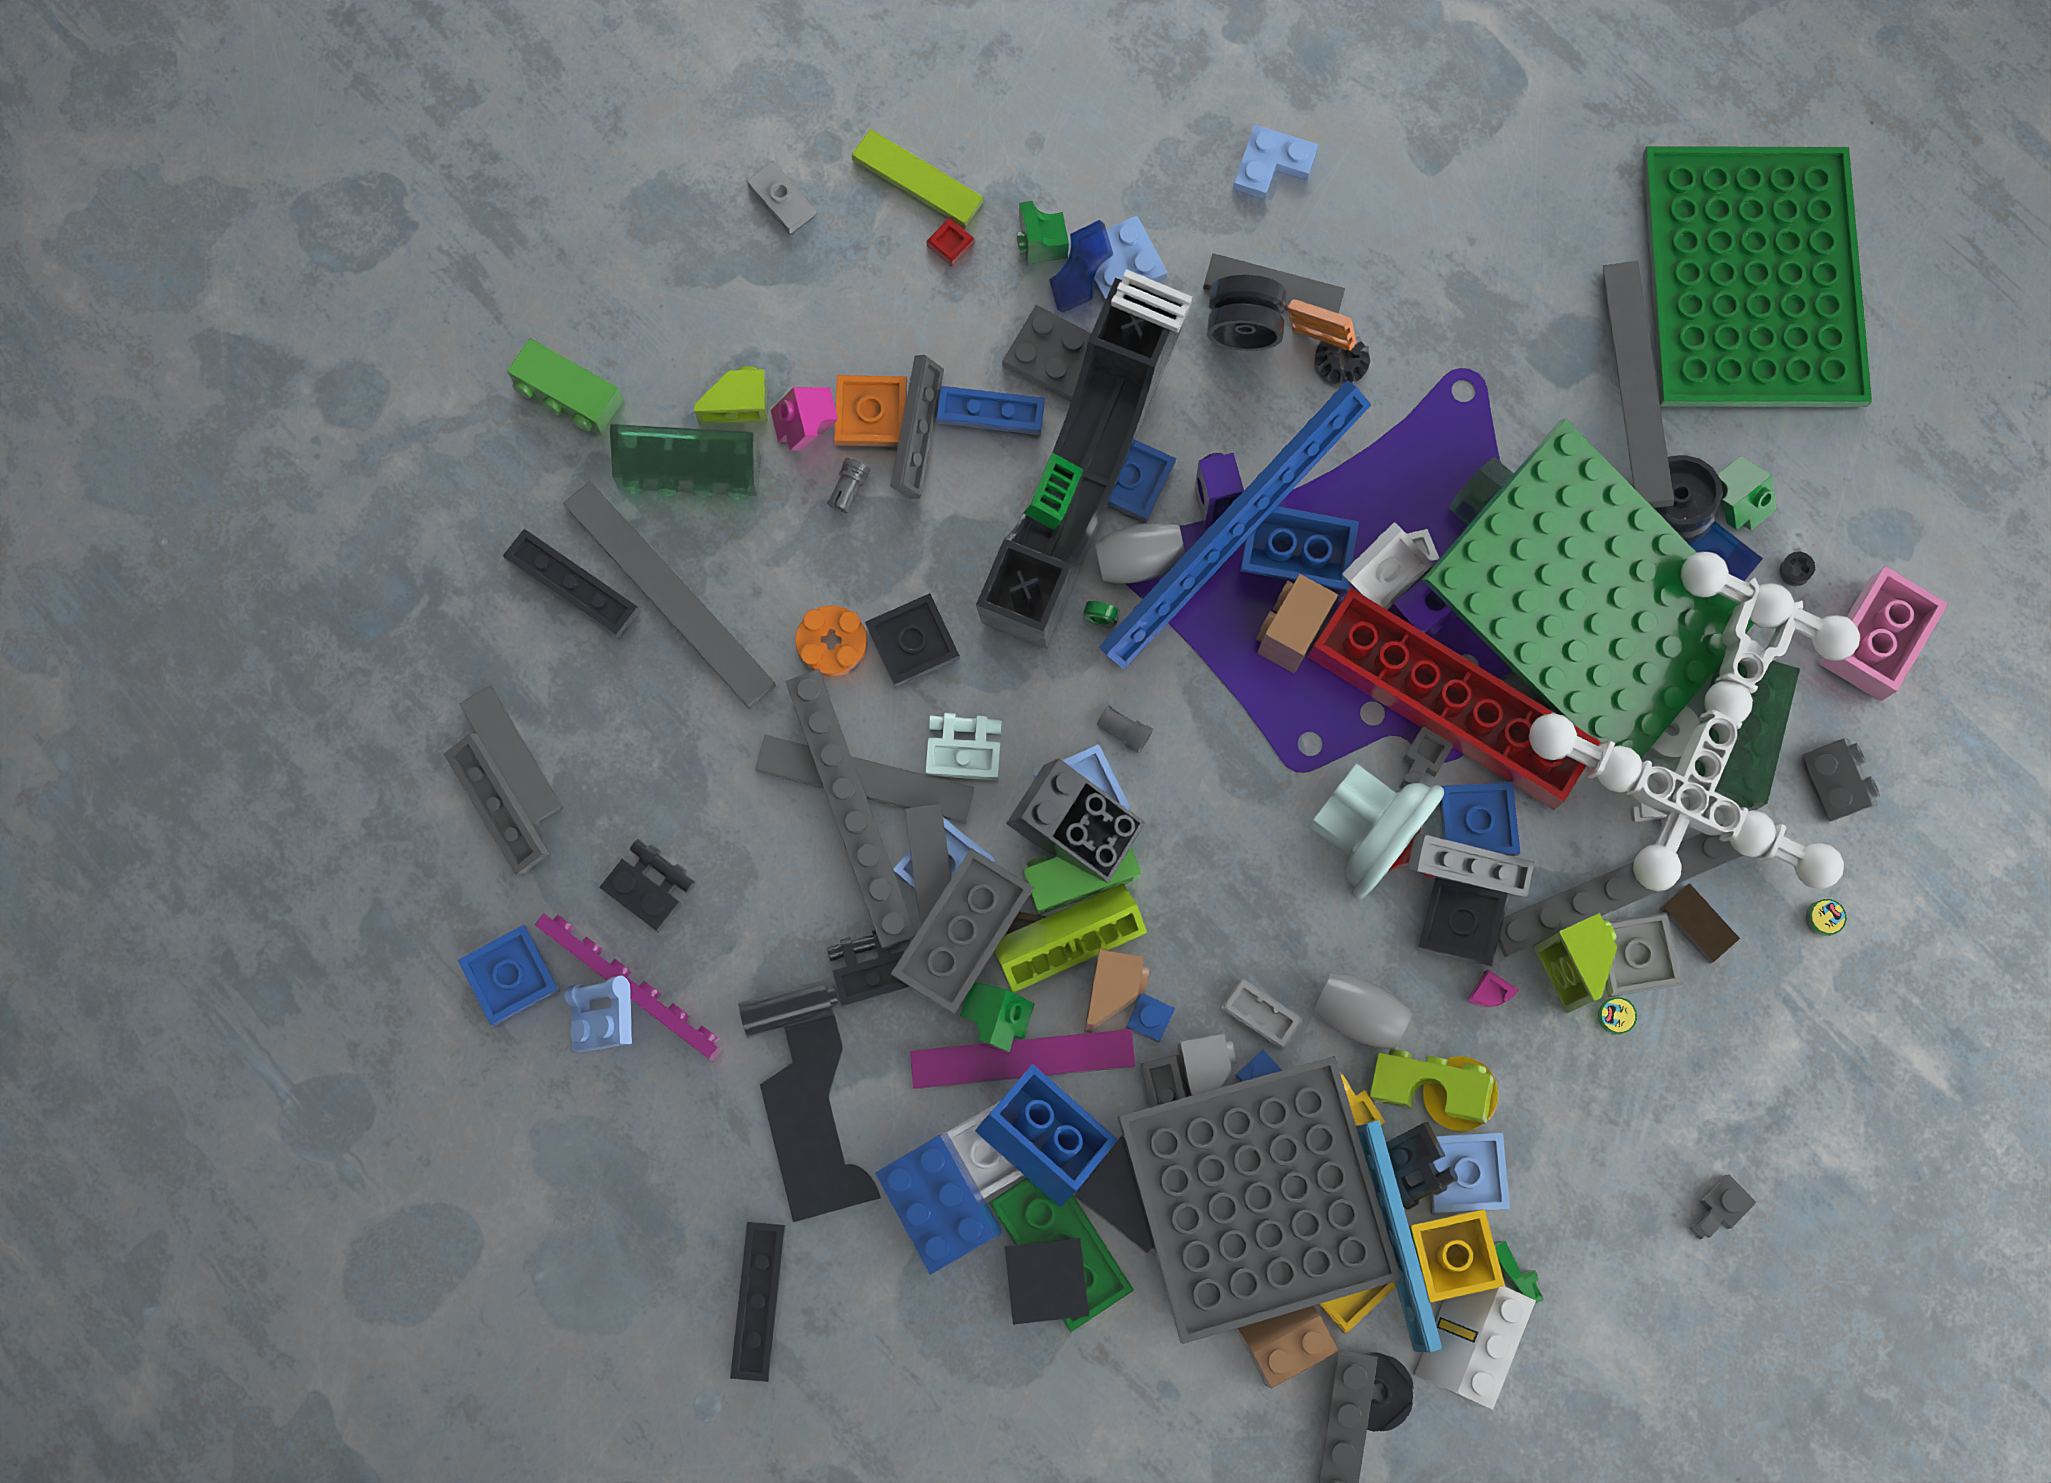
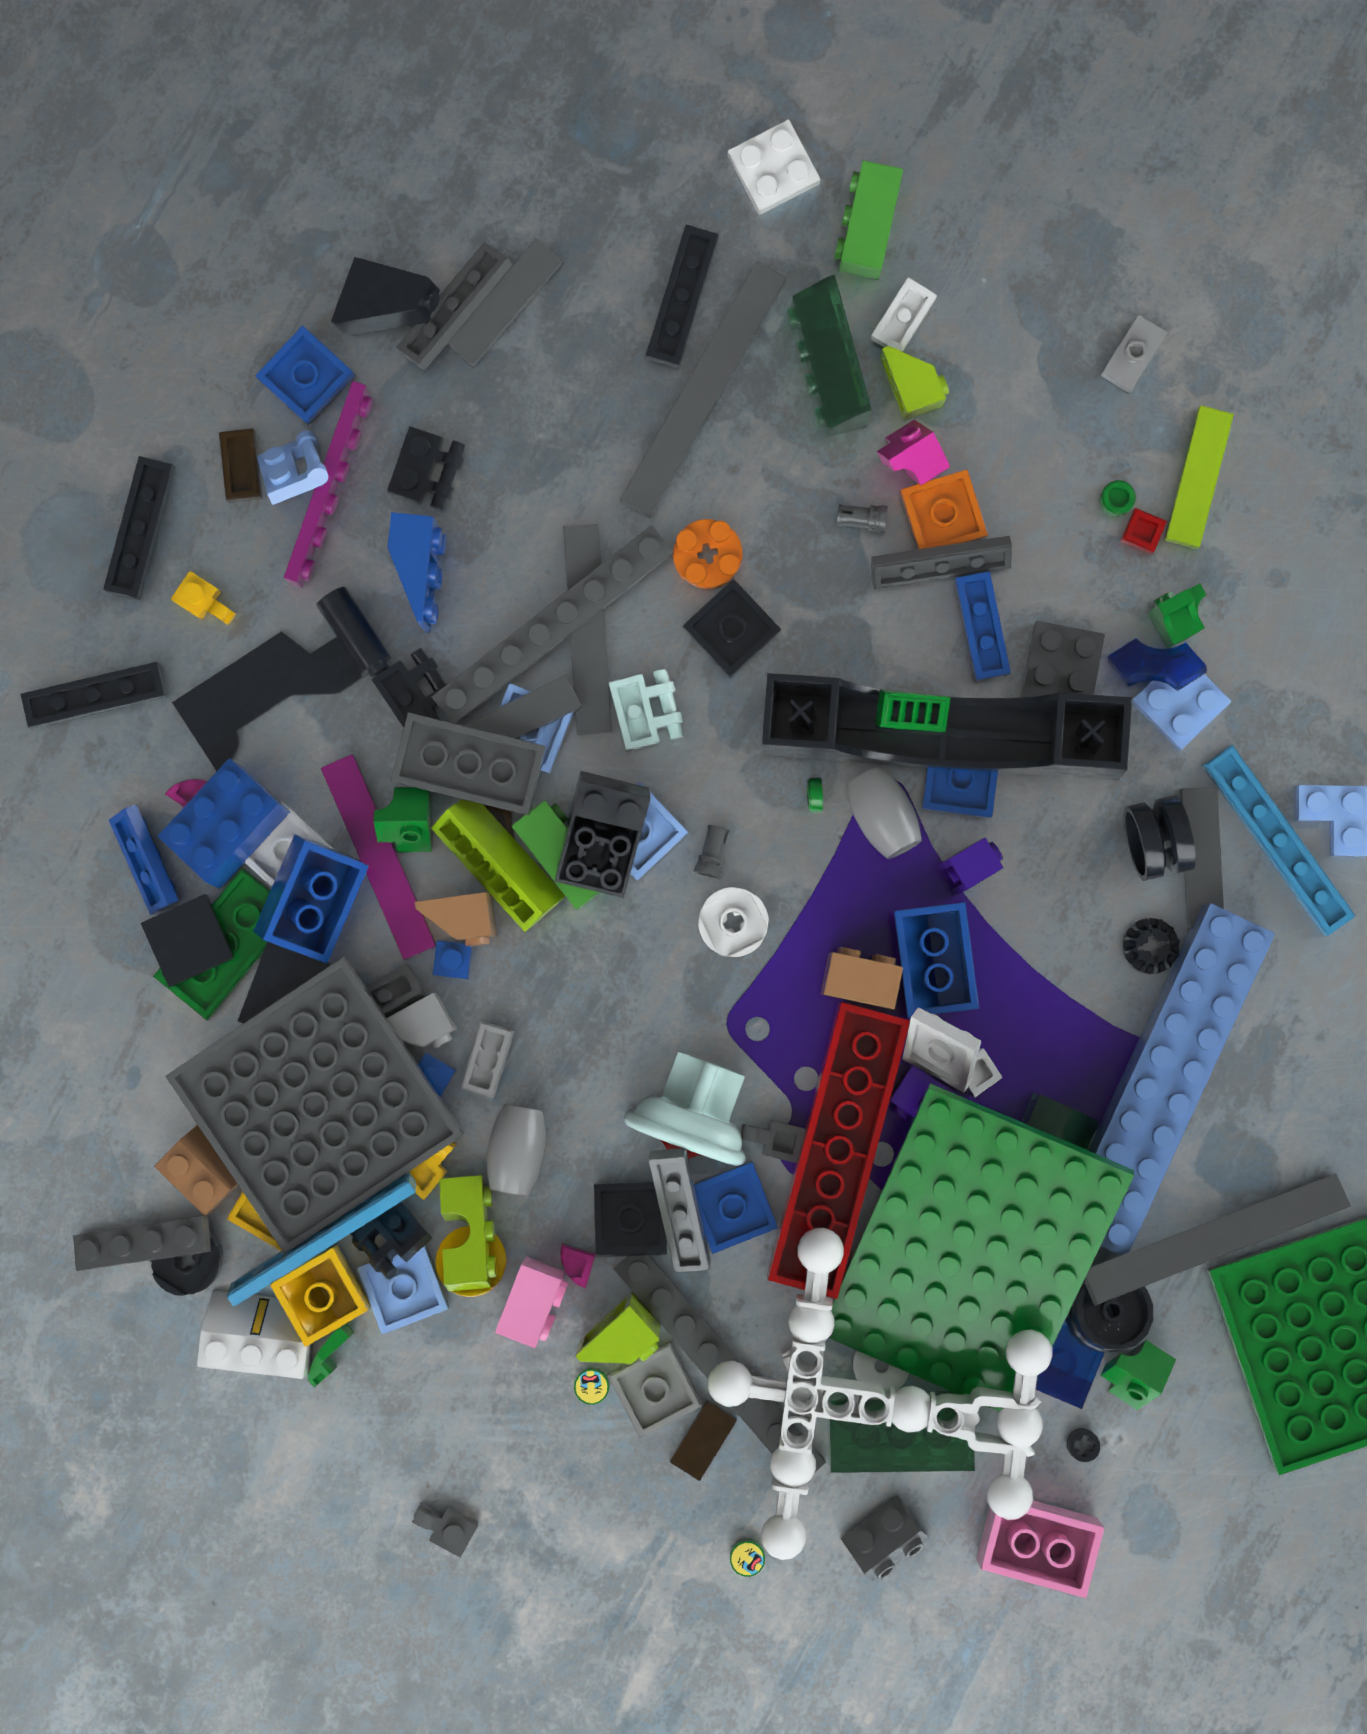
camera: 80 degrees right, 10 degrees up
blue plate [1099,380,1371,669] -> none
white tile [1111,269,1193,333] -> none
orange tile [1287,299,1357,351] -> none
none -> black plate [103,456,175,600]
none -> blue plate [109,804,179,915]
none -> dark pink tile [165,779,207,807]
none -> yellow plate [171,571,236,626]
none -> dark brown tile [219,428,263,503]
none -> black slope [331,257,440,336]
none -> blue slope [387,512,446,633]
none -> bright pink brick [495,1256,569,1348]
none -> white plate [698,887,769,957]
none -> white plate [727,119,821,215]
none -> white plate [870,277,937,352]
none -> medium blue brick [1088,903,1276,1255]
none -> green tile [1099,480,1136,517]
none -> dark azure tile [1202,745,1356,936]

